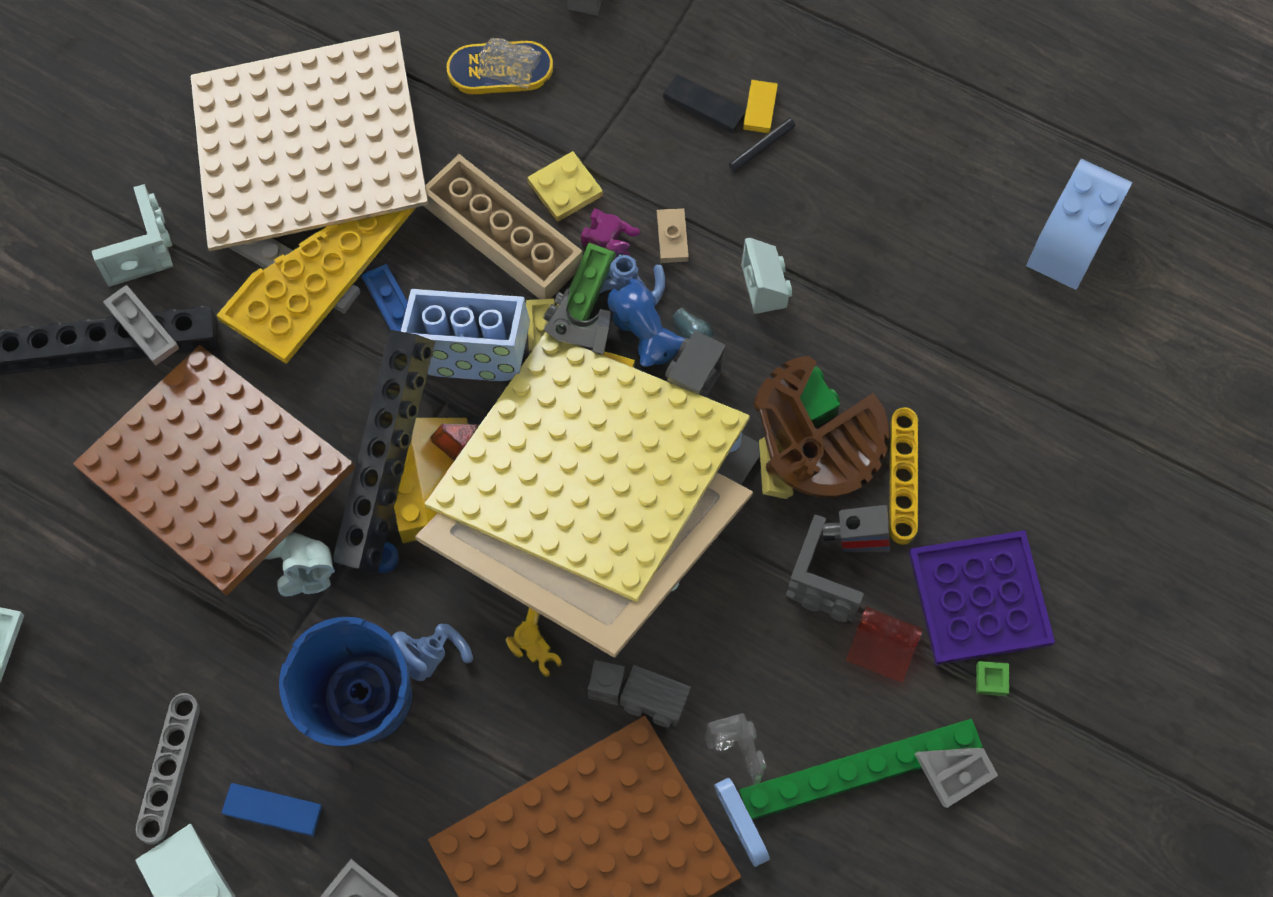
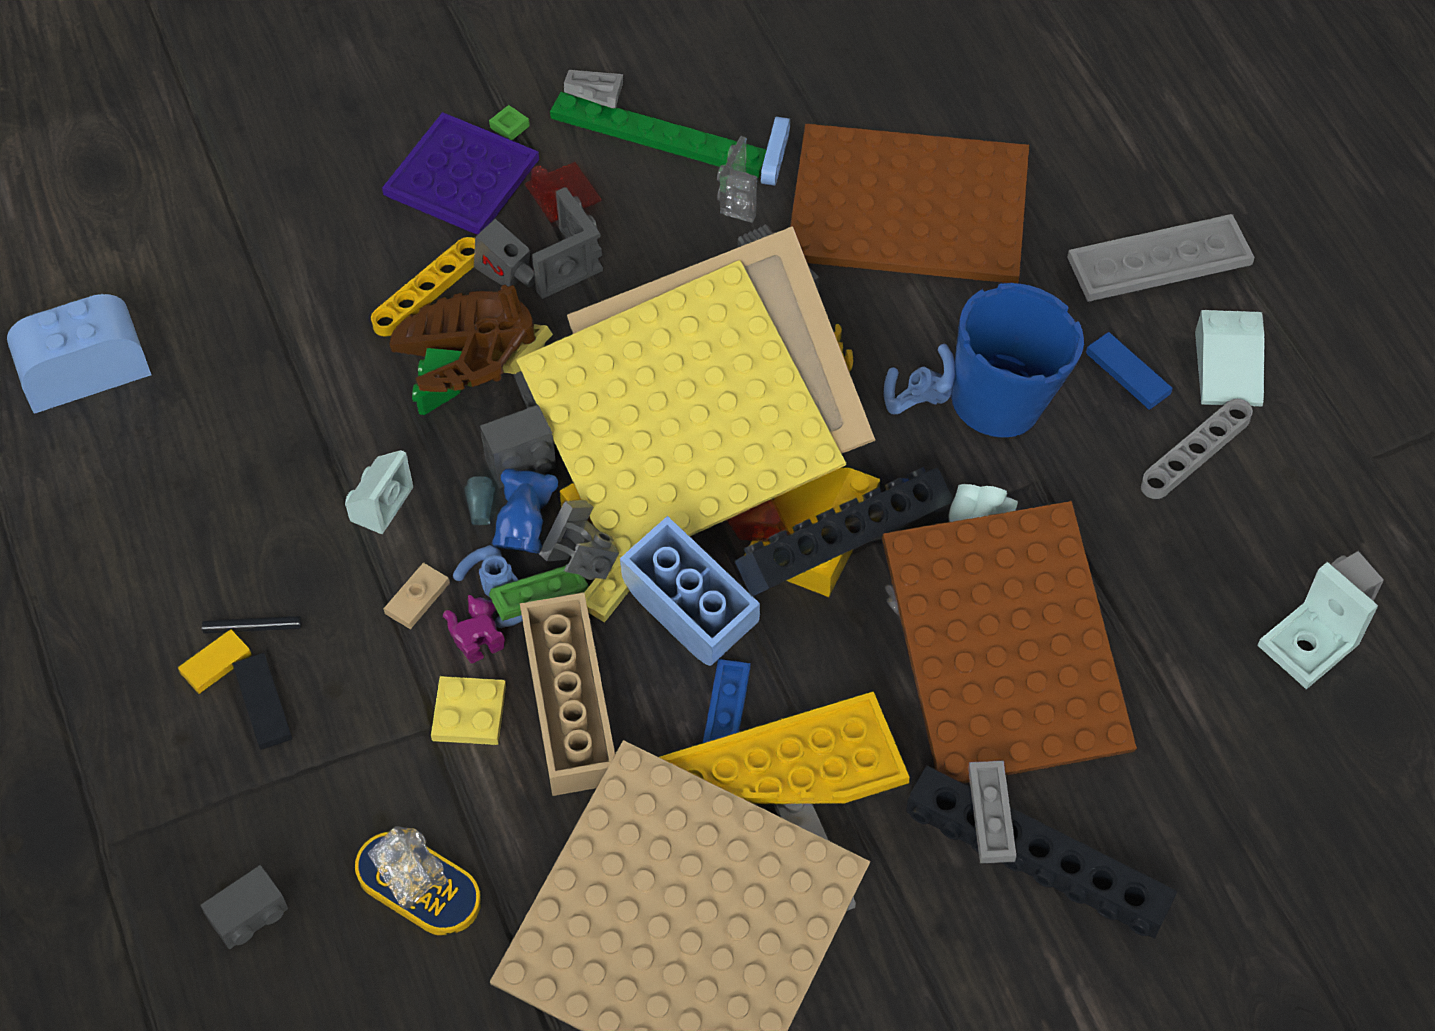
camera: 140 degrees left, 10 degrees down
light aqua bracket [92,184,174,287] -> none

